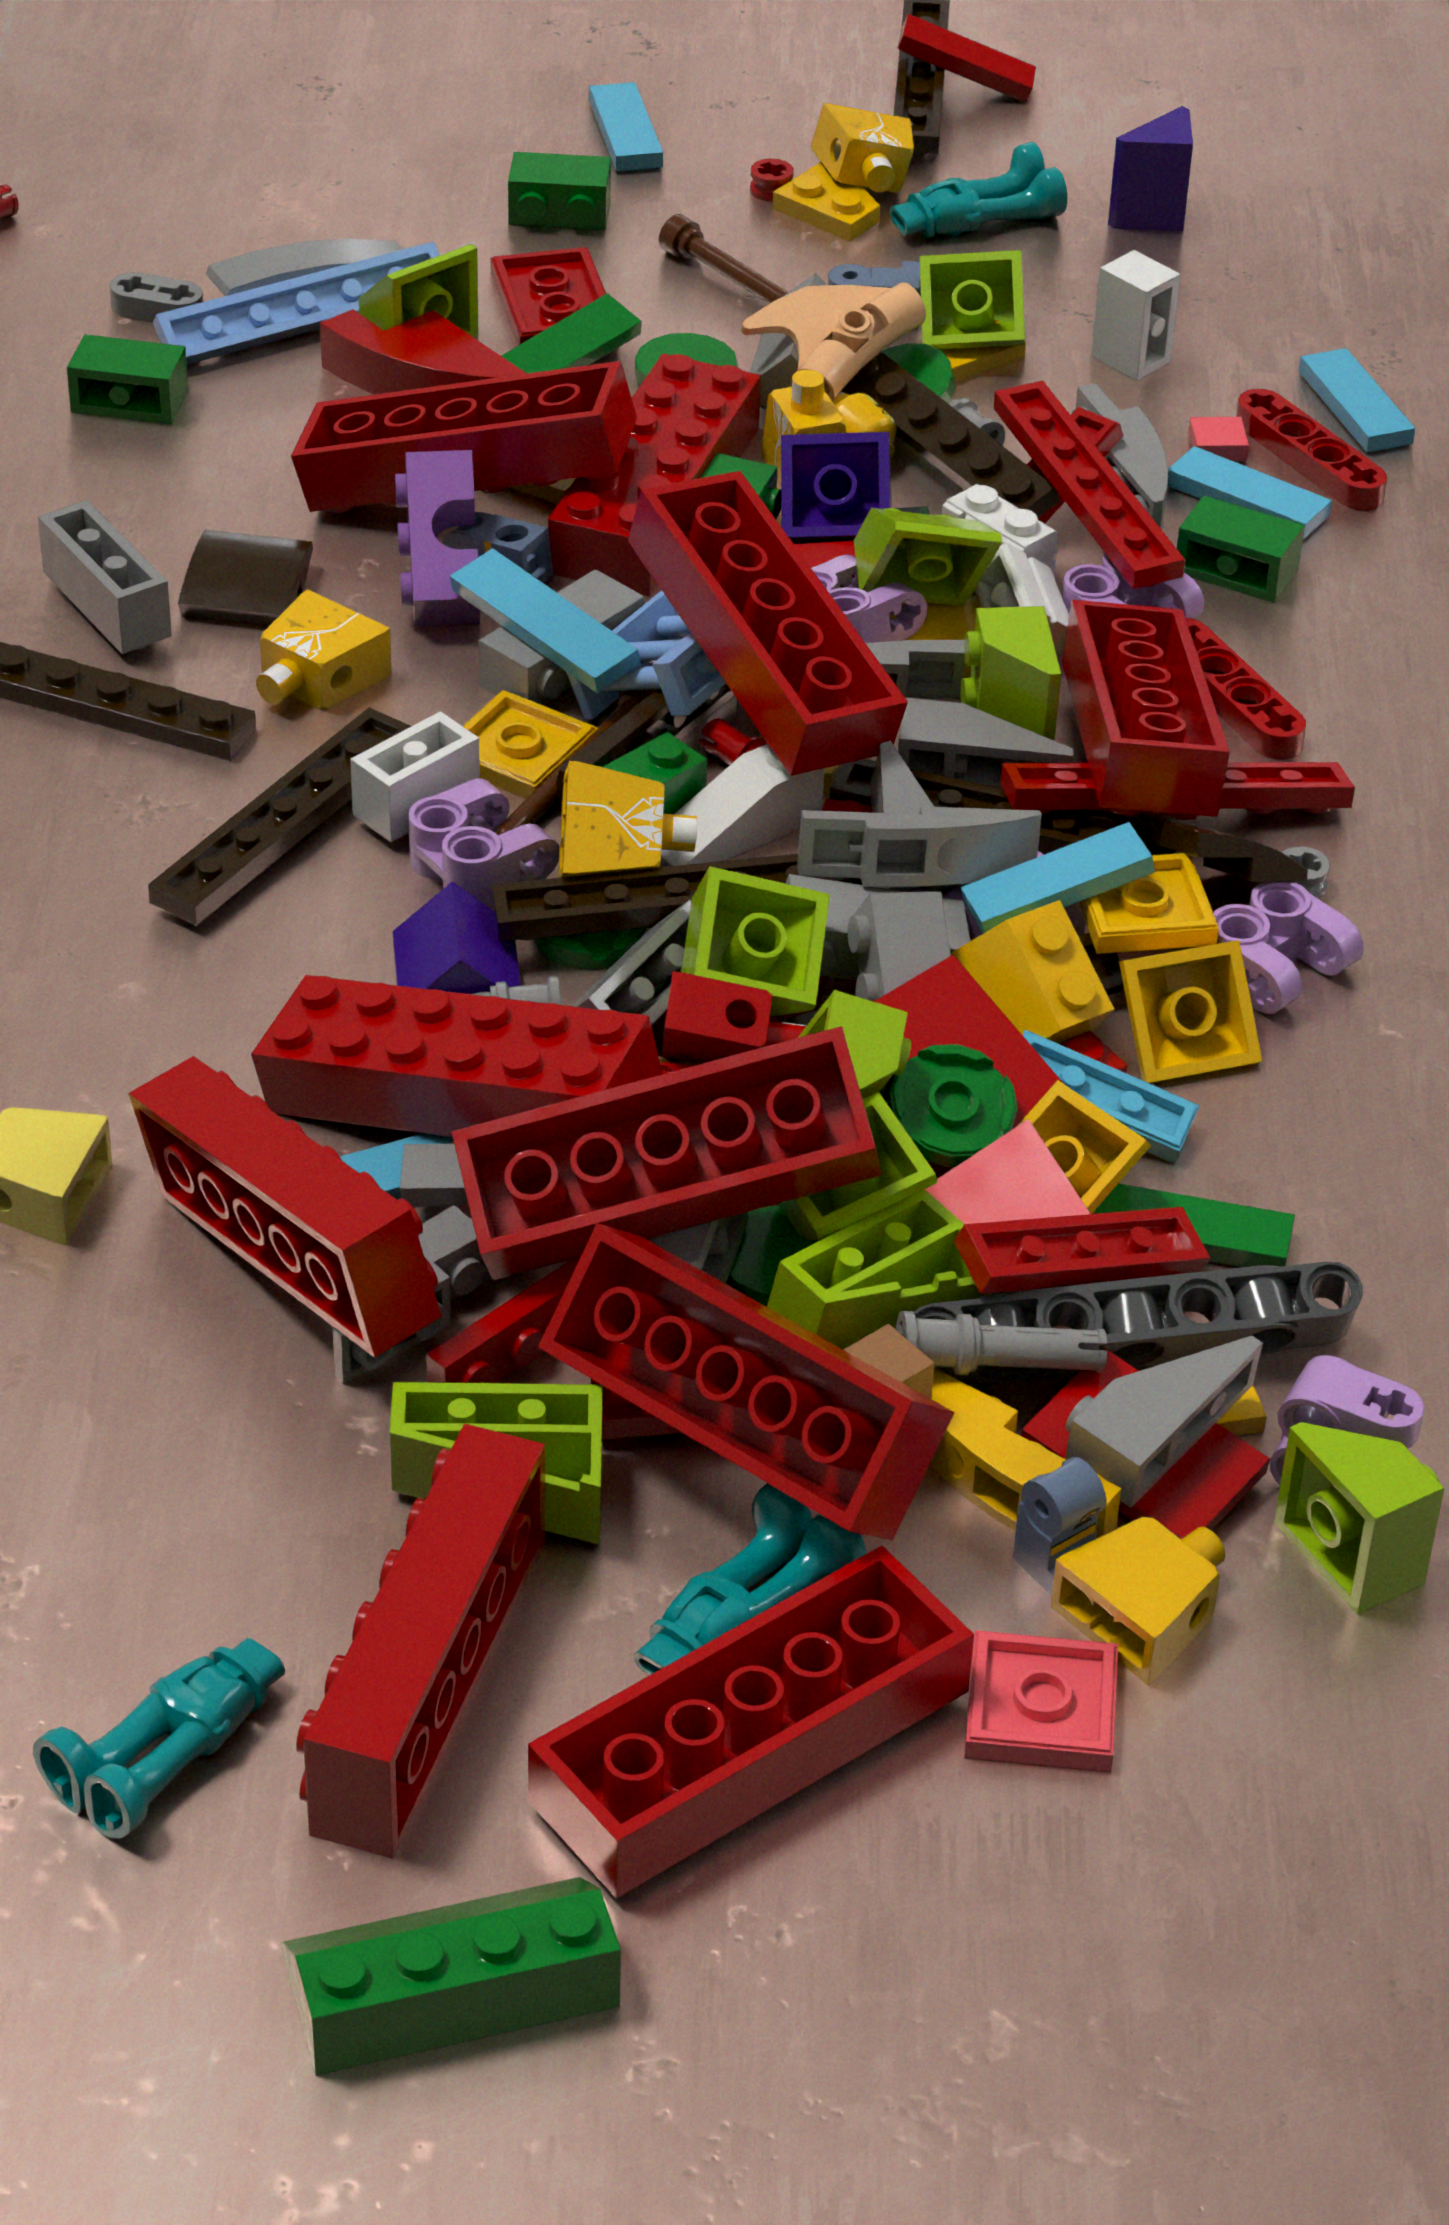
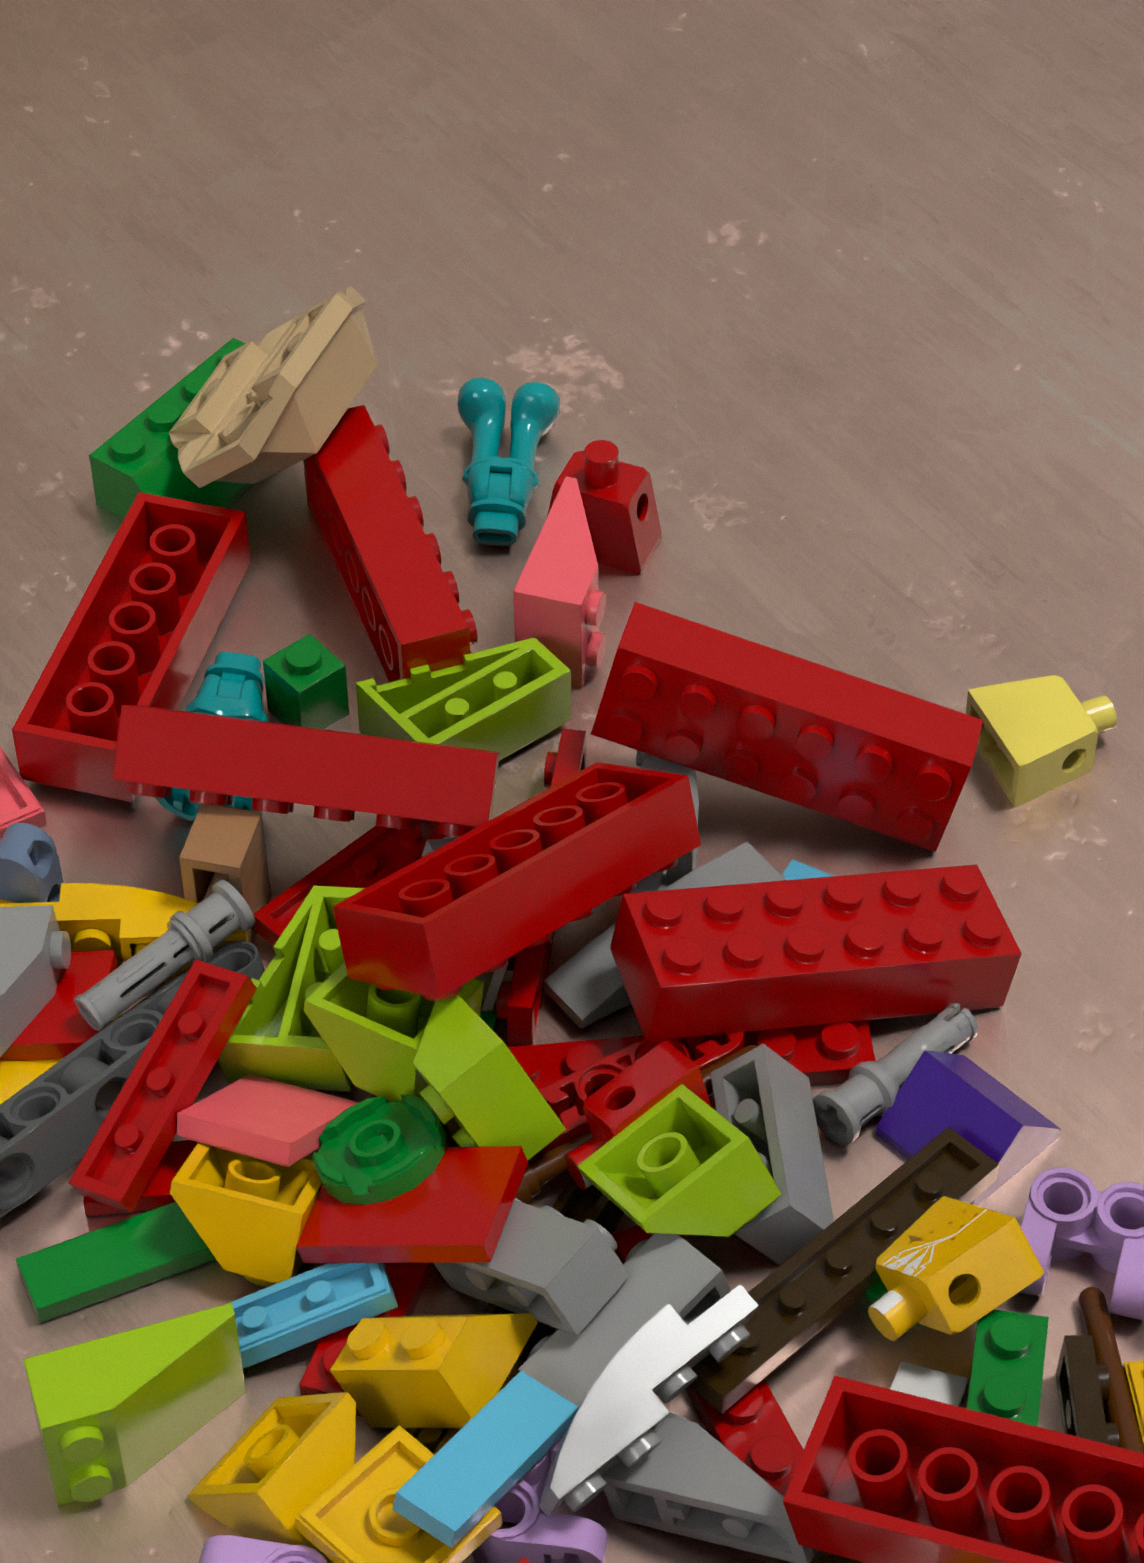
camera: 145 degrees right, 5 degrees up
none -> lime slope [23,1303,246,1506]
none -> tan piece [169,286,378,488]
none -> green brick [263,633,350,729]
none -> coral slope [513,476,607,689]
none -> red torso [547,440,662,575]

